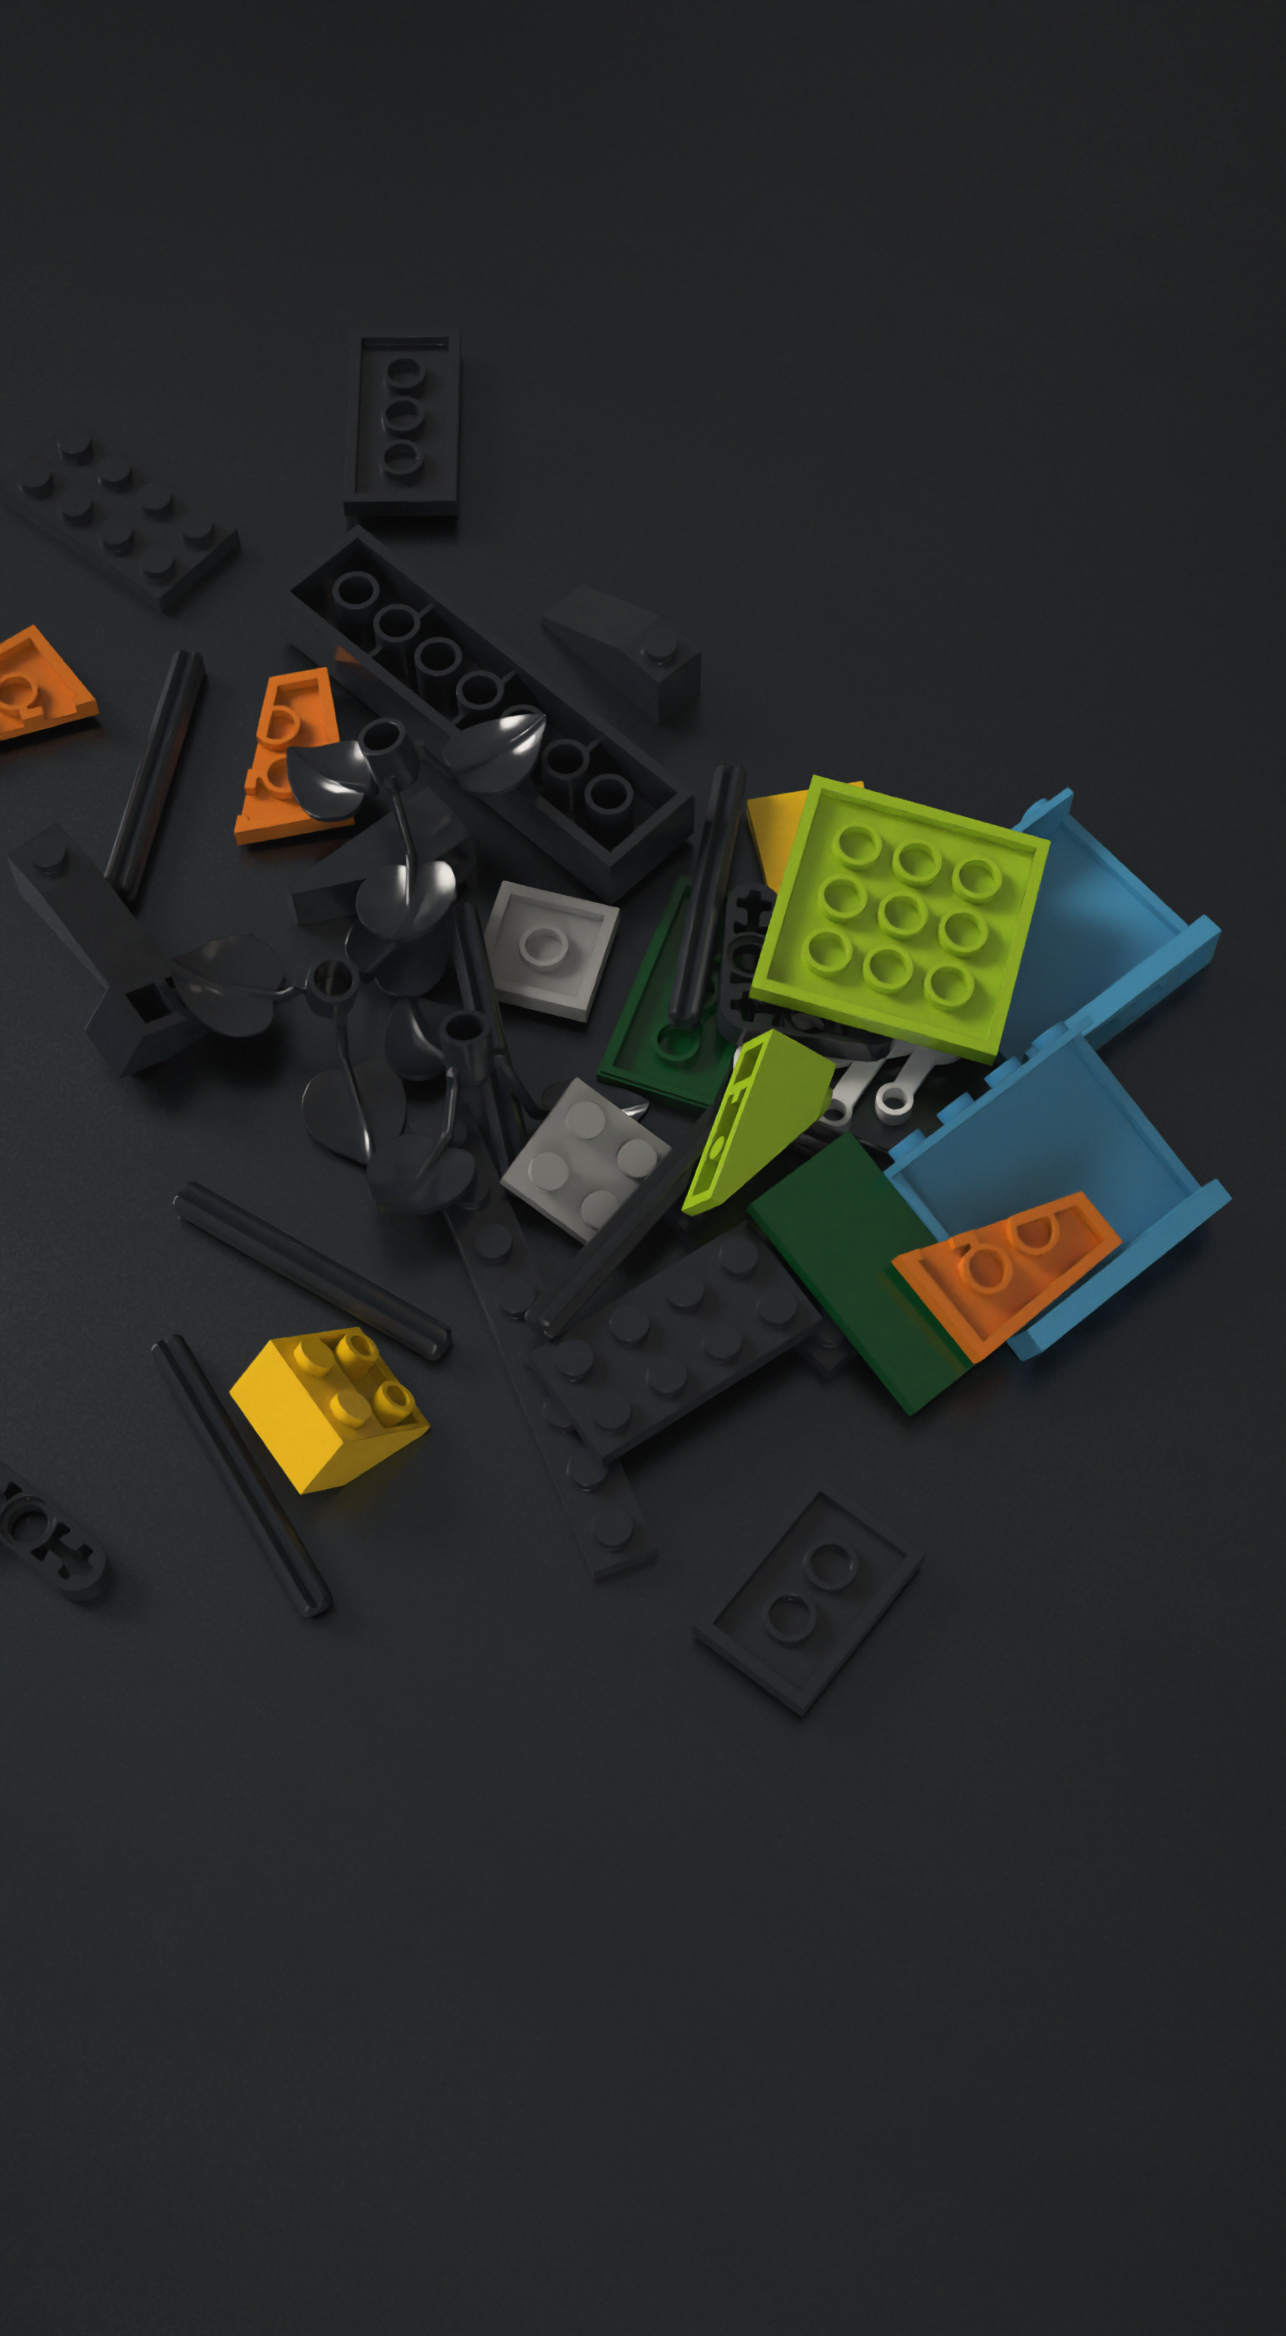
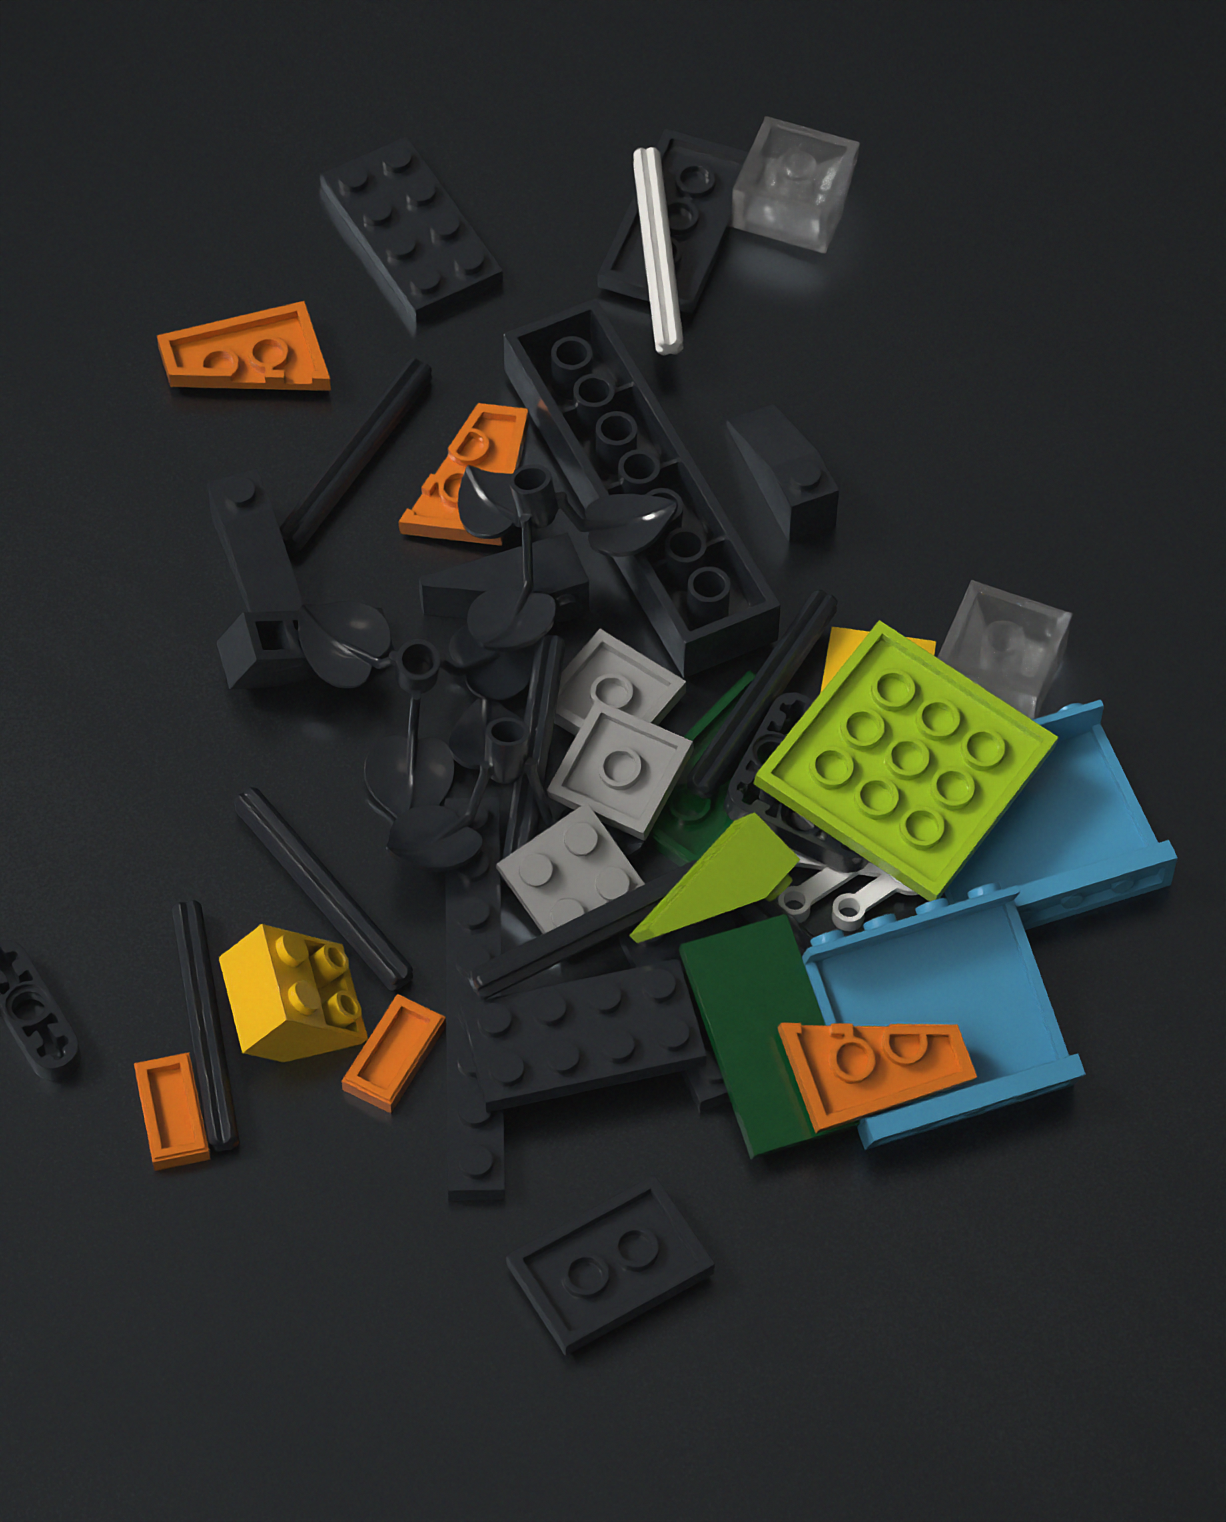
camera: 20 degrees right, 5 degrees down
none -> orange tile [134,1052,210,1171]
none -> orange tile [342,994,446,1114]
none -> light grey plate [547,699,694,841]
none -> white axle [633,147,683,355]
none -> clear slope [731,116,860,253]
none -> clear slope [937,580,1072,719]

